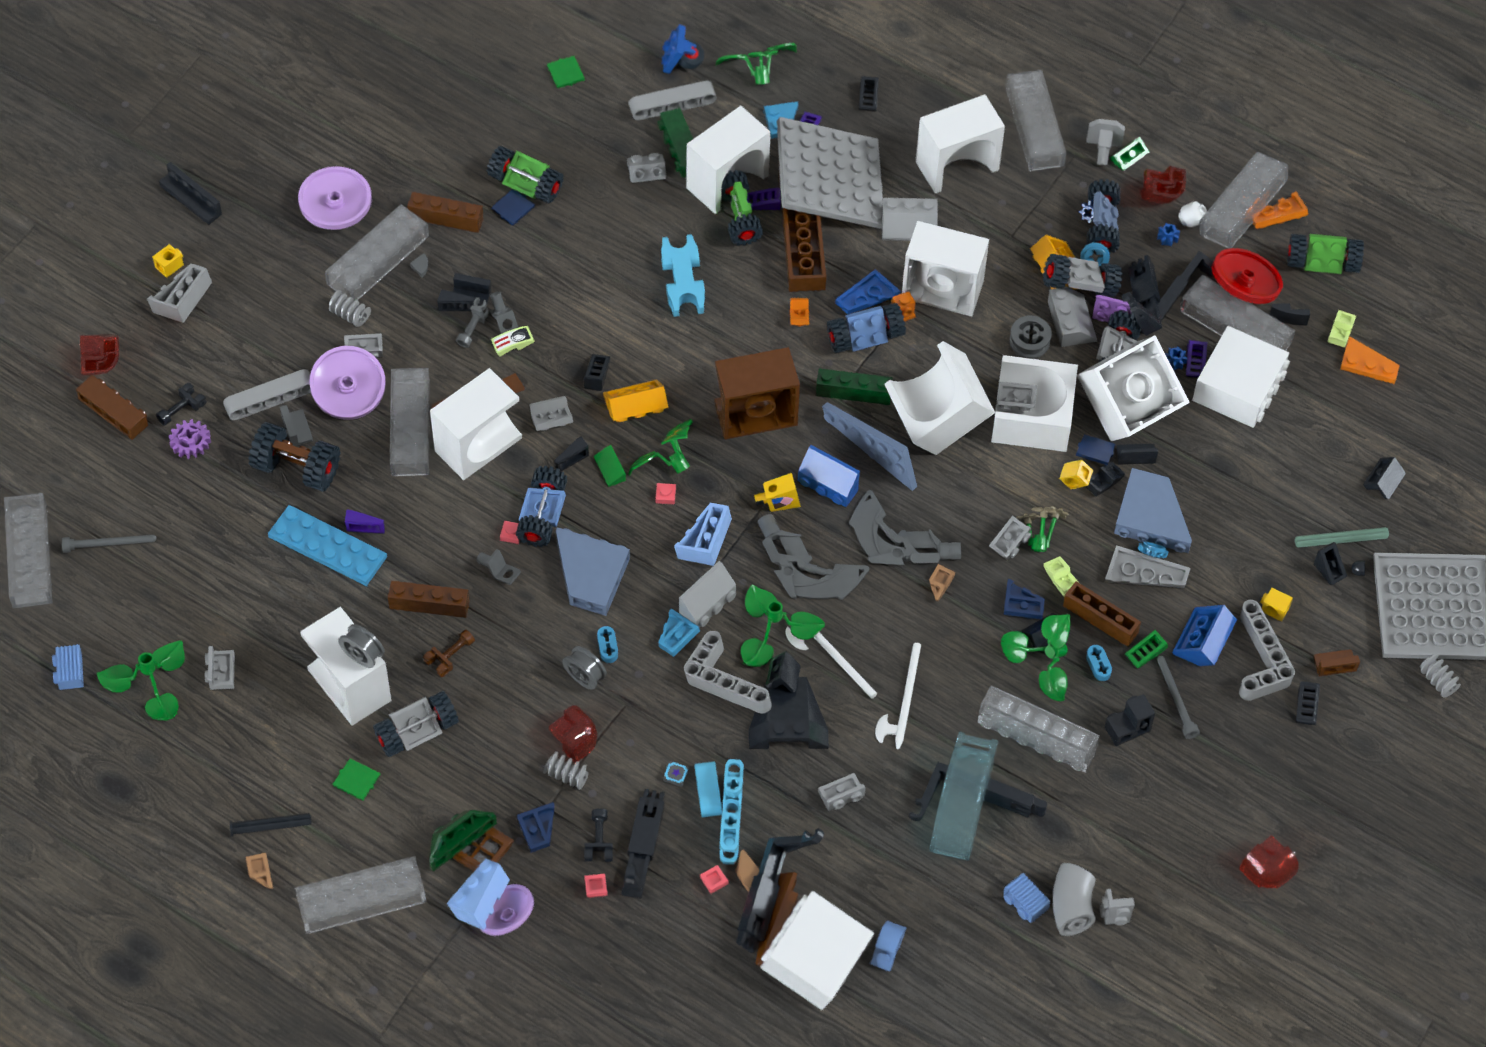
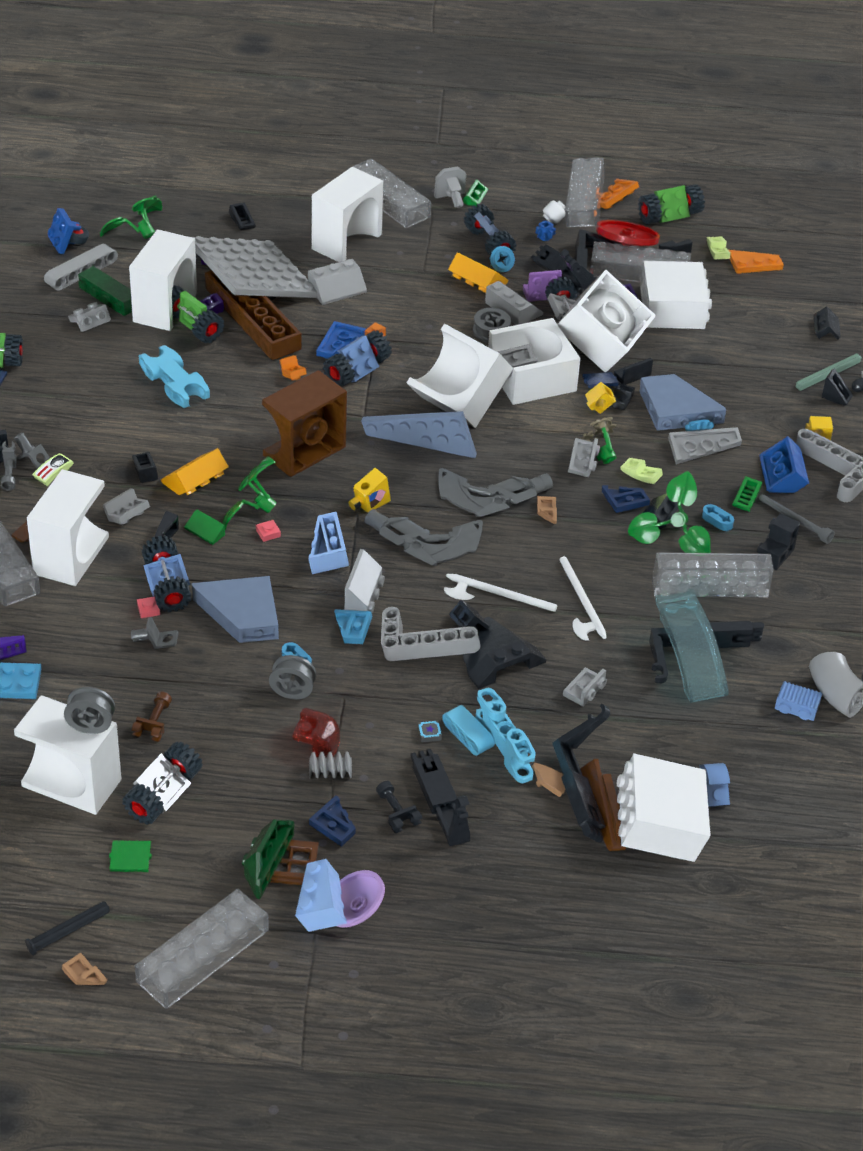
camera: 30 degrees left, 15 degrees down
reddish brown brick [388,581,470,618] -> none
coral plate [585,874,607,898] -> none
coral plate [700,865,728,894] -> none
green plant [741,584,825,667] -> none
slope [798,445,860,507] -> none
dark green brick [816,368,893,405] -> none
white piece [902,221,989,316] -> none
plate [1043,254,1122,298] -> none
reddish brown brick [1063,581,1141,647] -> none
blue gear [1078,200,1094,223] -> none
clear red brick [1141,166,1186,204] -> none

